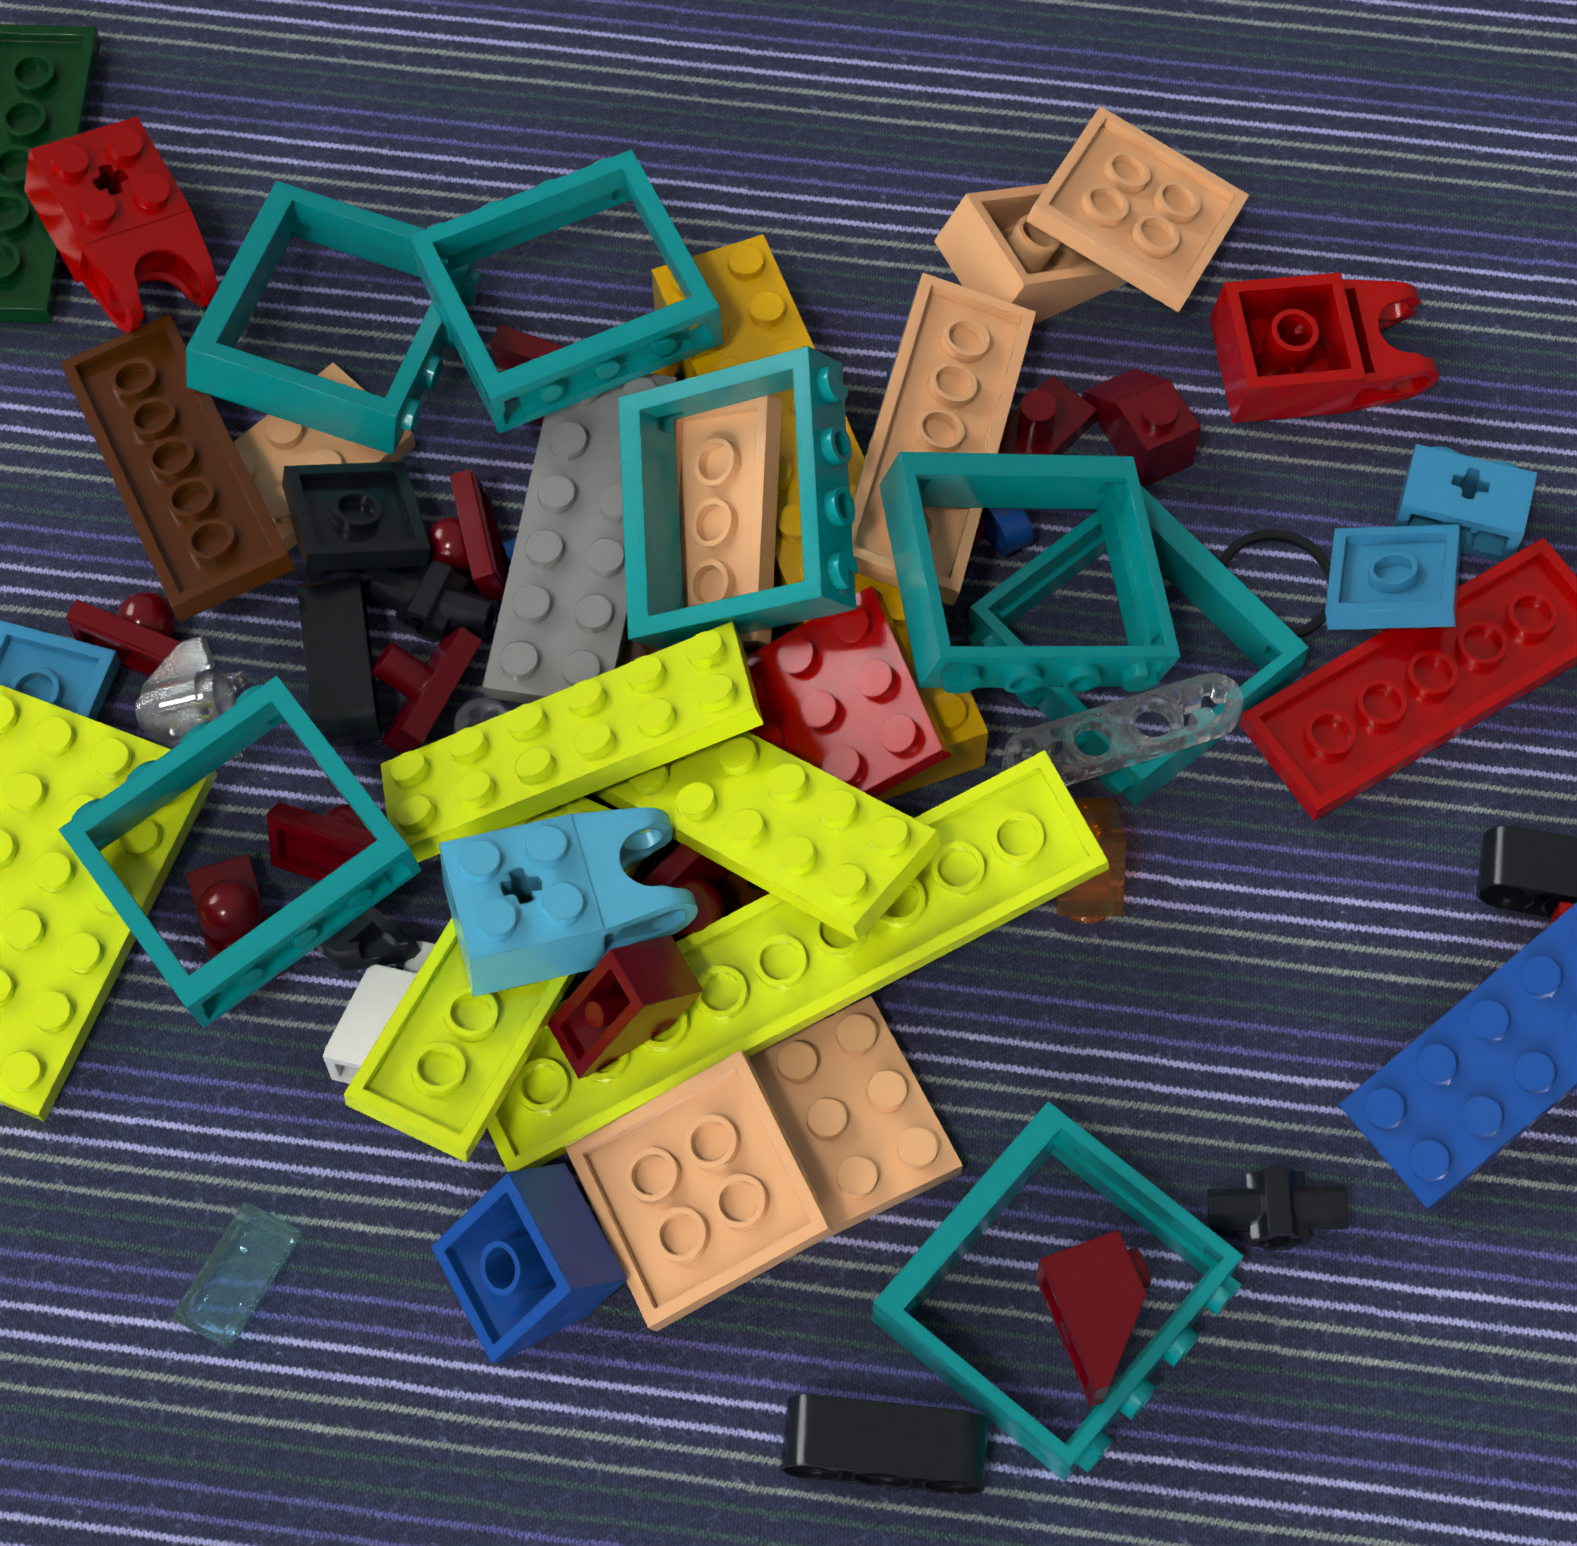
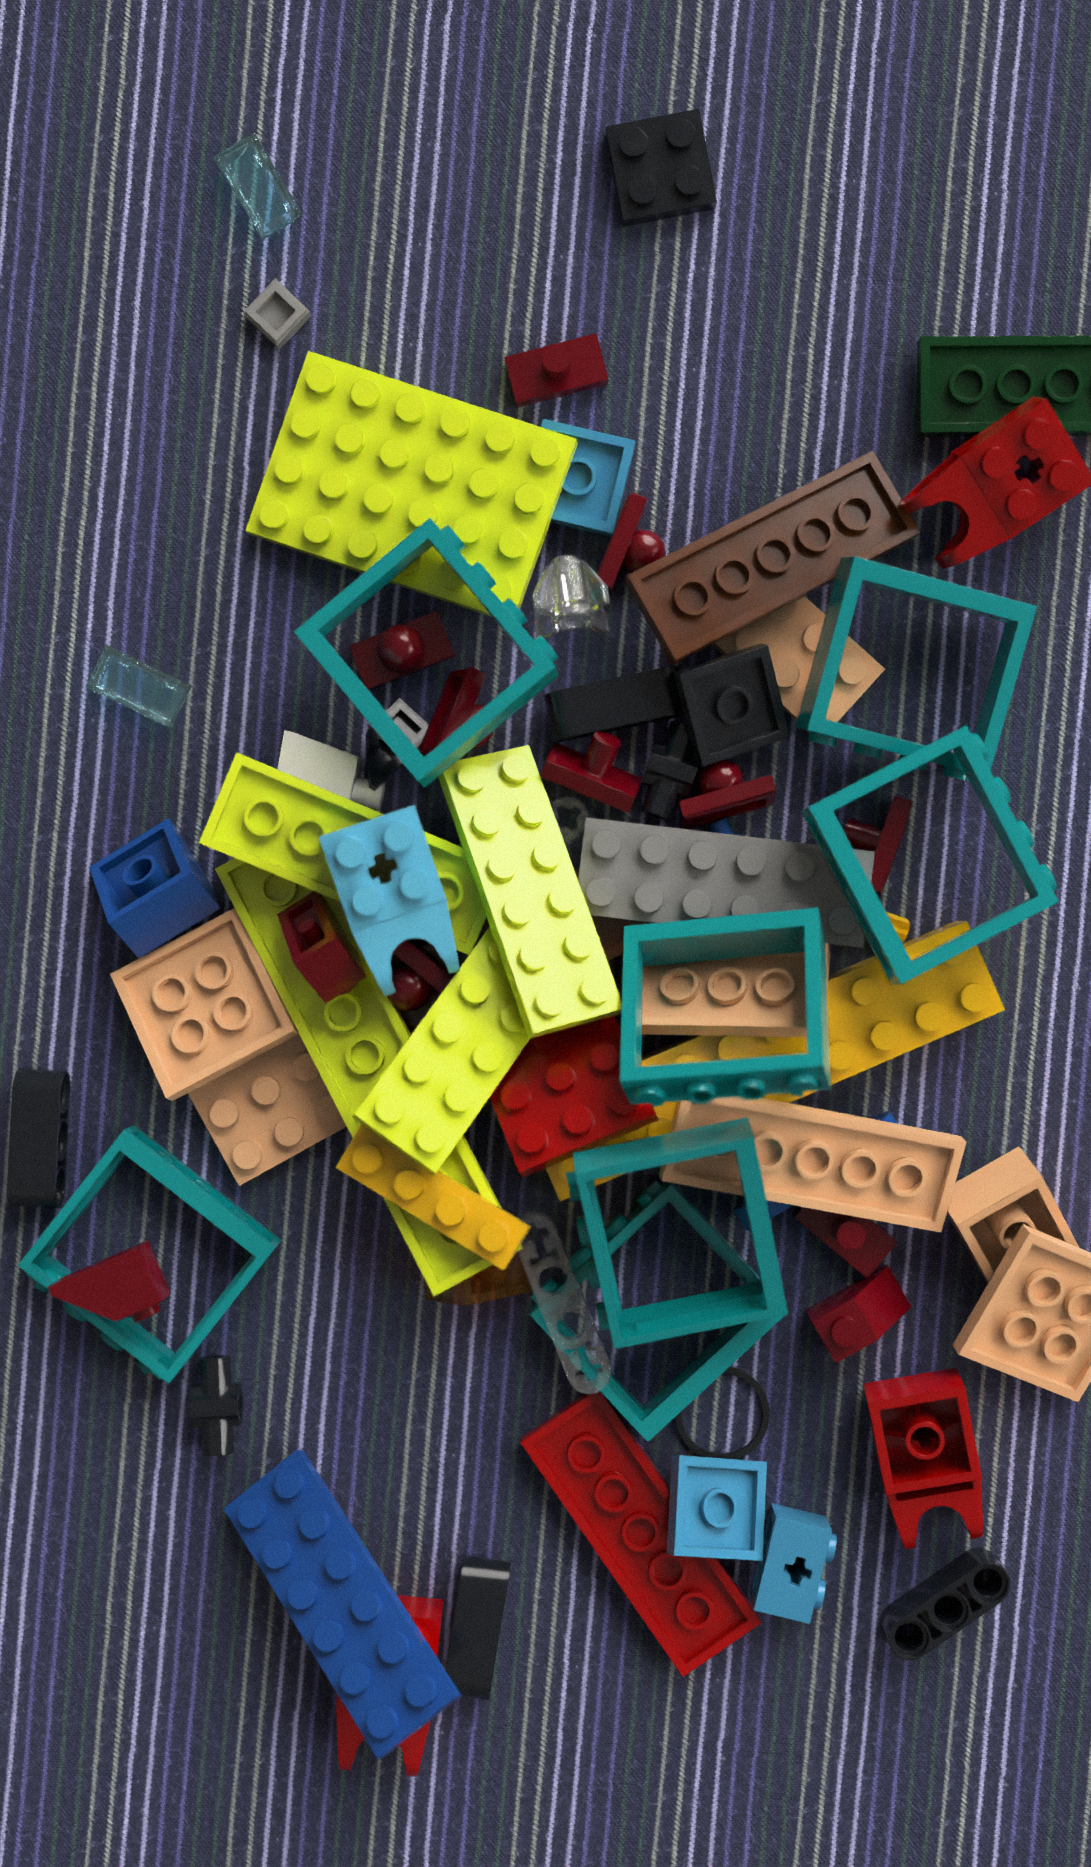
camera: 85 degrees right, 25 degrees up
none -> yellow plate [336,1125,531,1271]
none -> black beam [881,1548,1010,1660]

